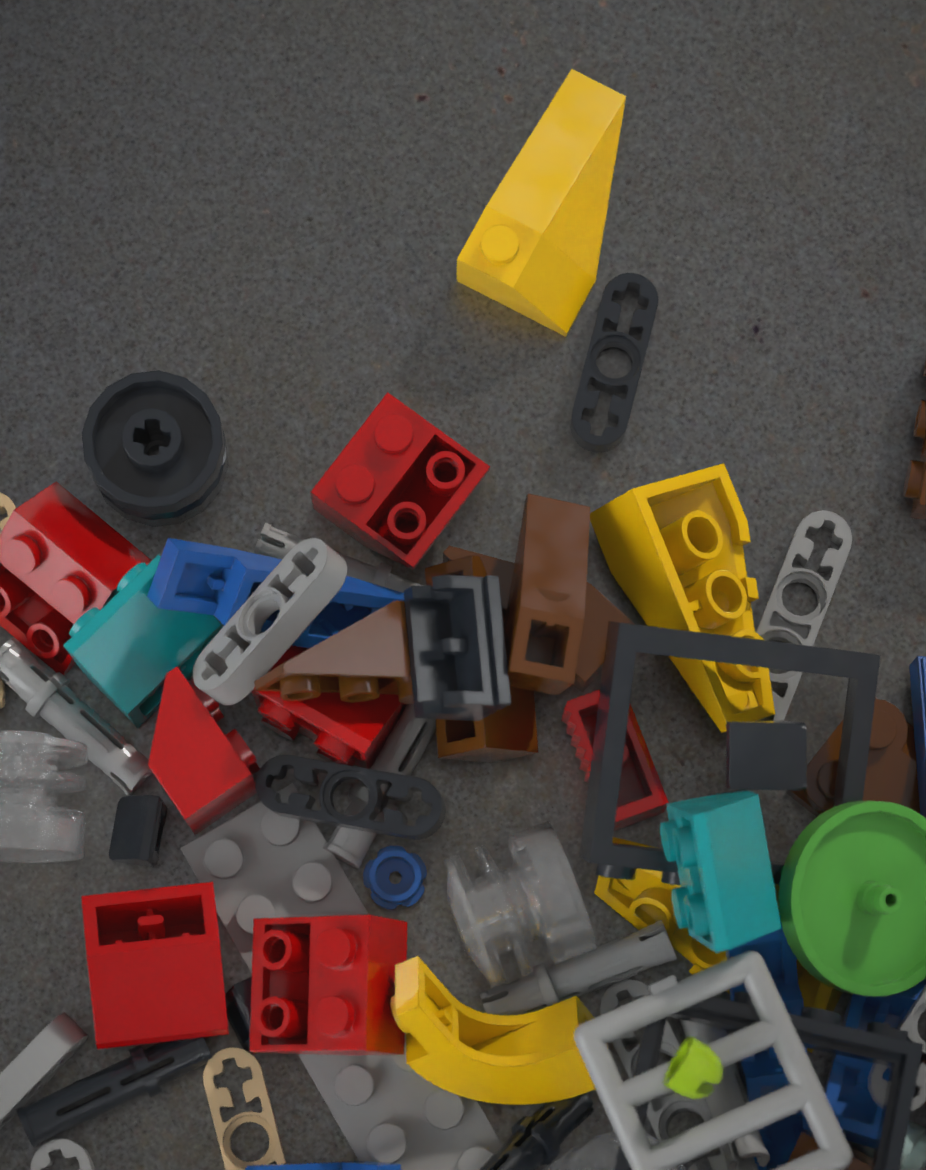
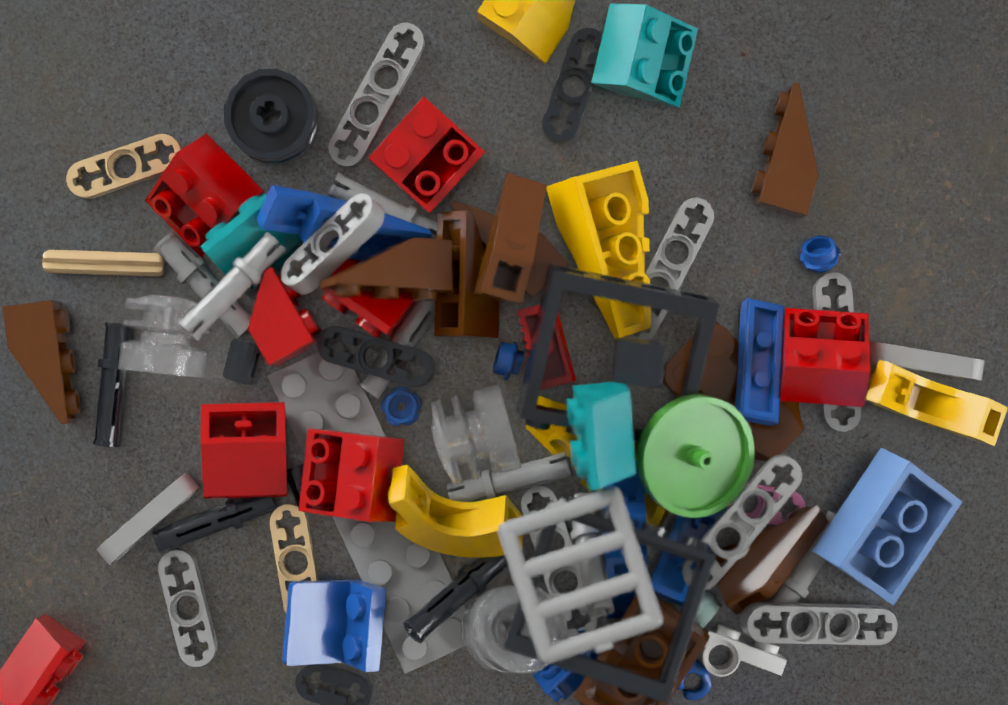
camera: 10 degrees right, 10 degrees up
black hinge [403,575,511,721] -> none
lime hinge [663,1036,723,1100] -> none
none -> light grey pin [177,232,286,341]
none -> light grey beam [328,22,425,169]
none -> blue plate [492,341,524,380]
none -> teal slope [591,3,698,108]

